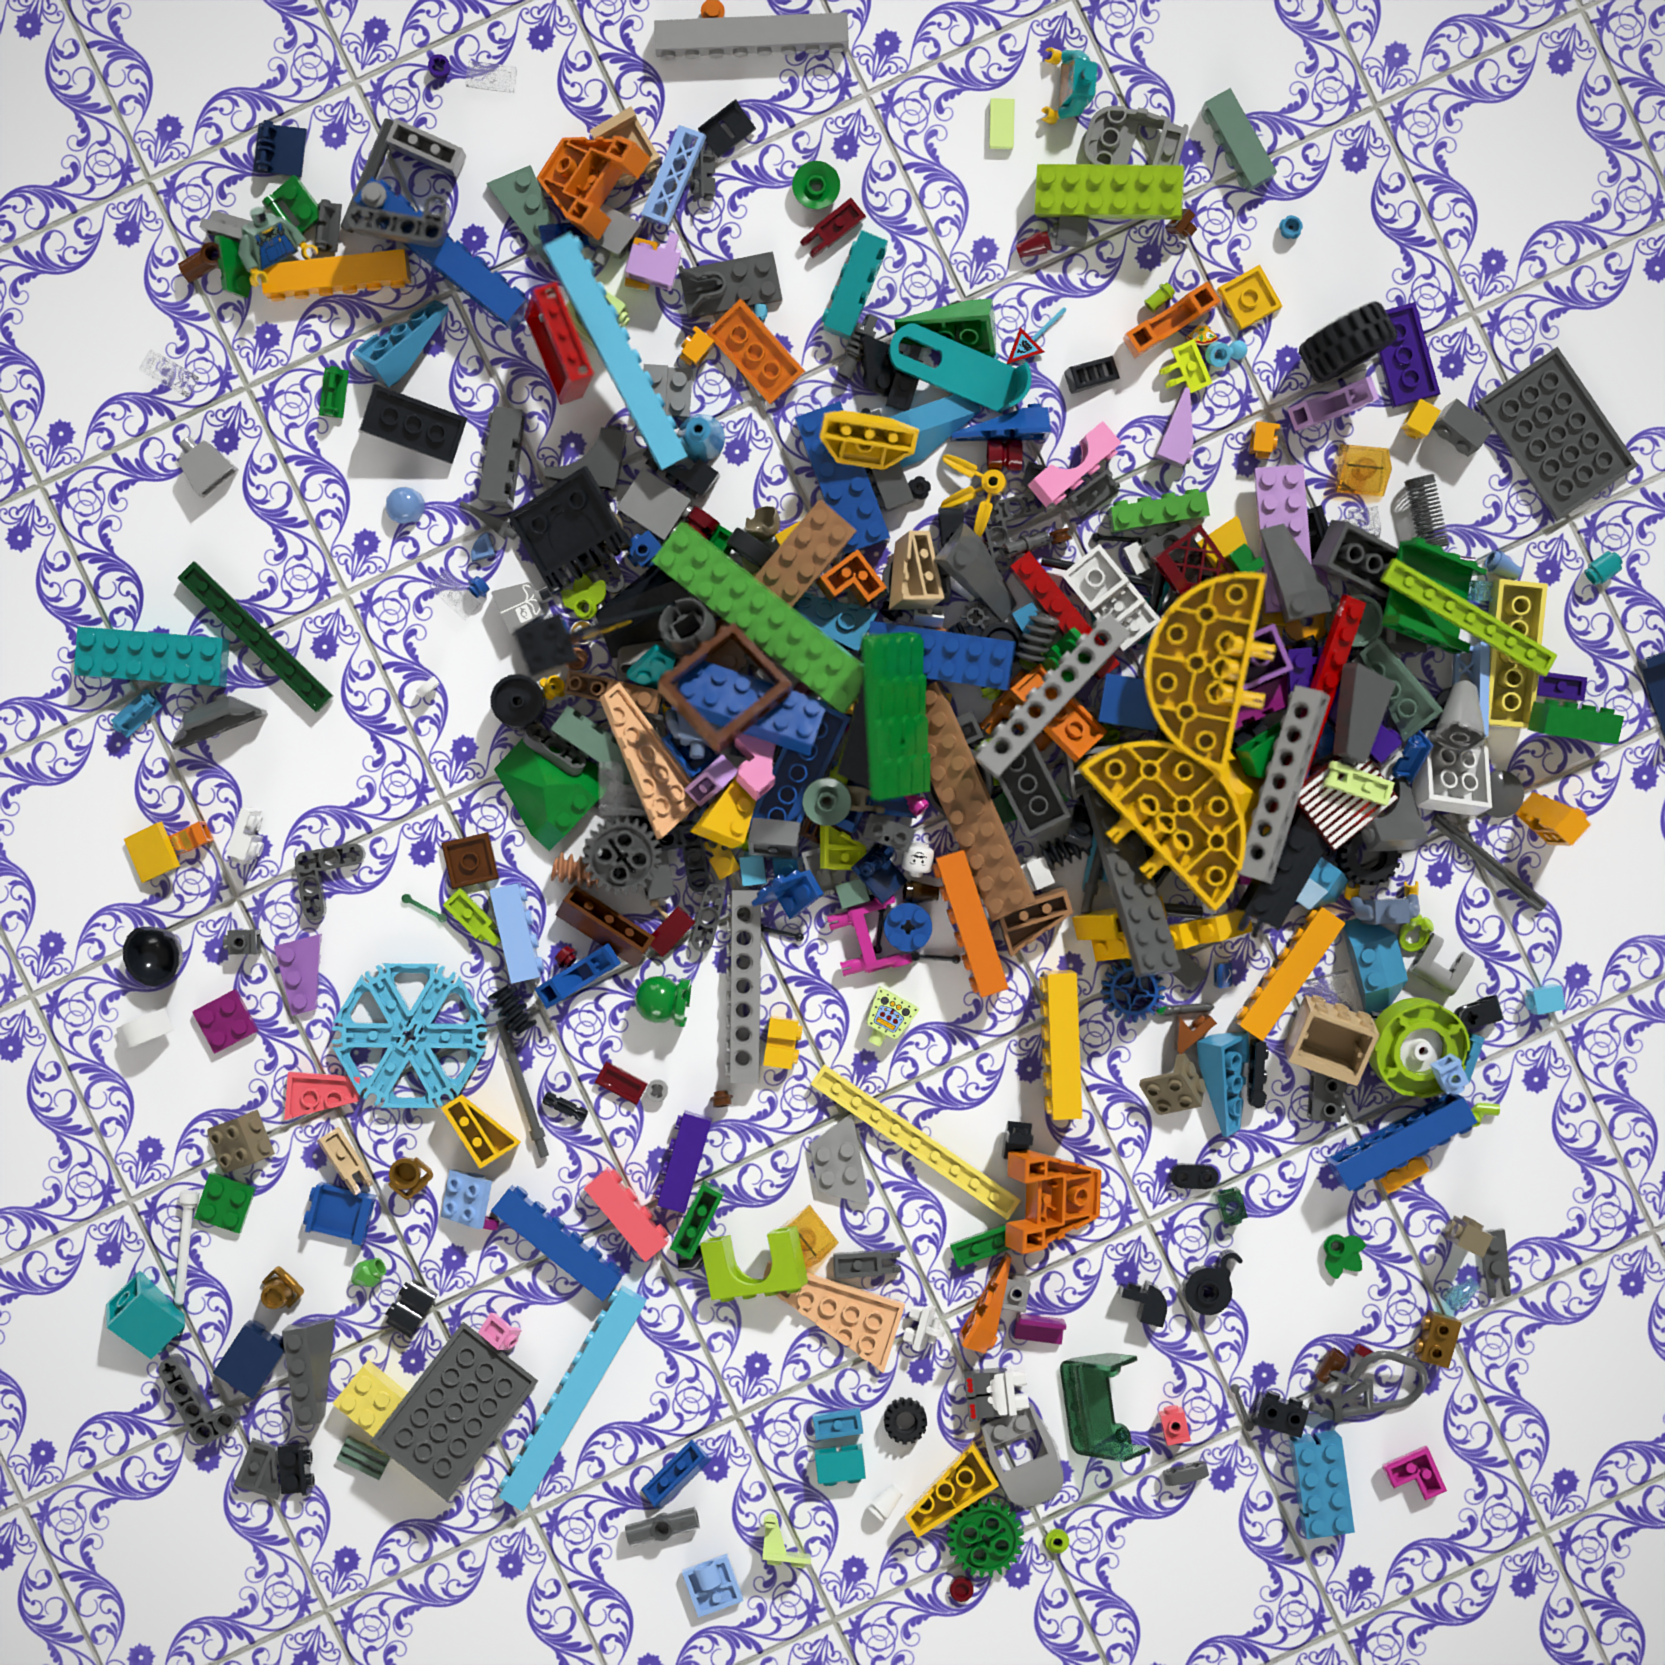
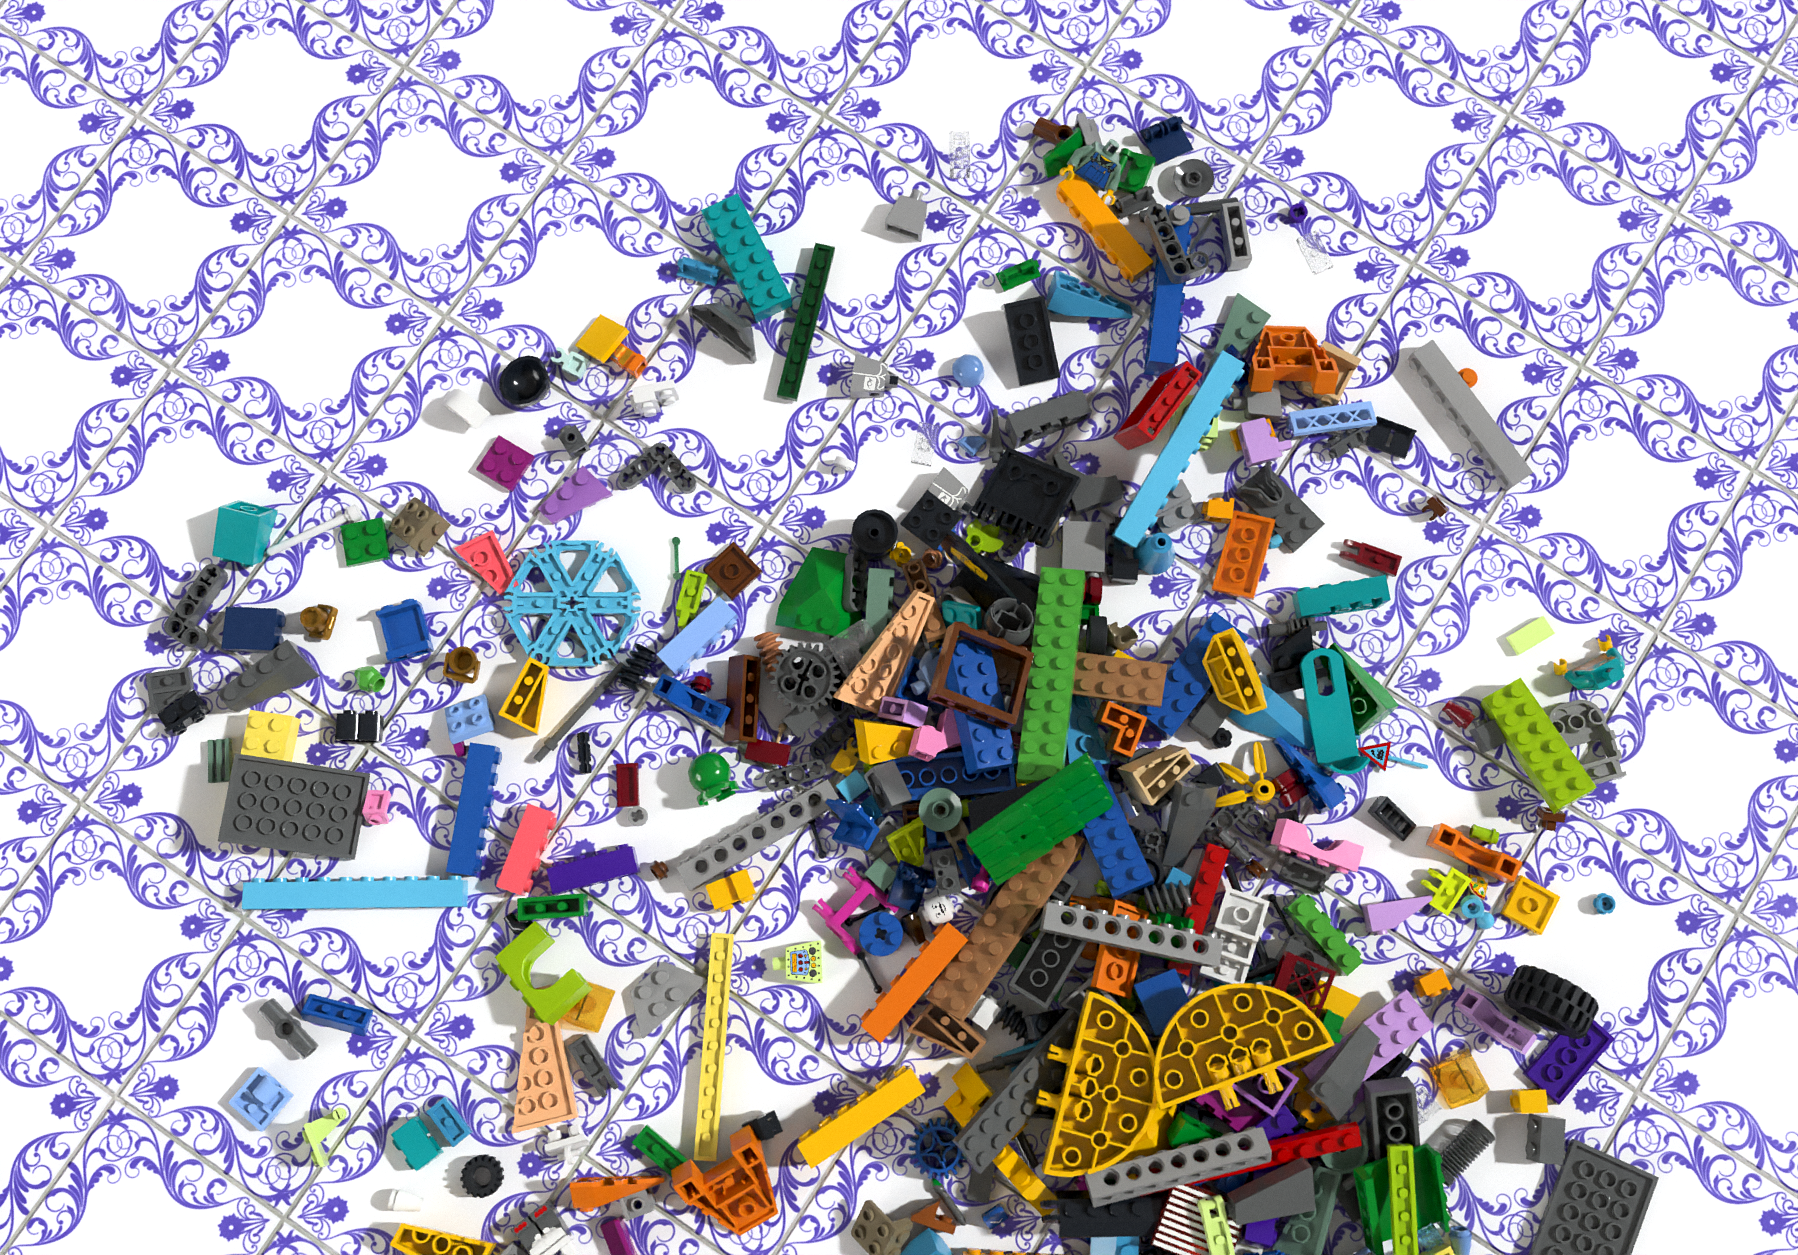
camera: 50 degrees right, 10 degrees down
tan hinge [317,1127,373,1195] -> none
blue plate [468,576,490,598] -> none
blue brick [626,530,662,569] -> none
green dish [792,161,840,210] -> none
white piece [1122,542,1151,575] -> none
sand green brick [1201,88,1277,193] -> none
none -> light aqua plate [551,347,591,380]
none -> light grey torso [850,354,899,399]
none -> dark grey dish [1173,159,1214,198]
none -> reddish brown tile [1421,495,1449,521]

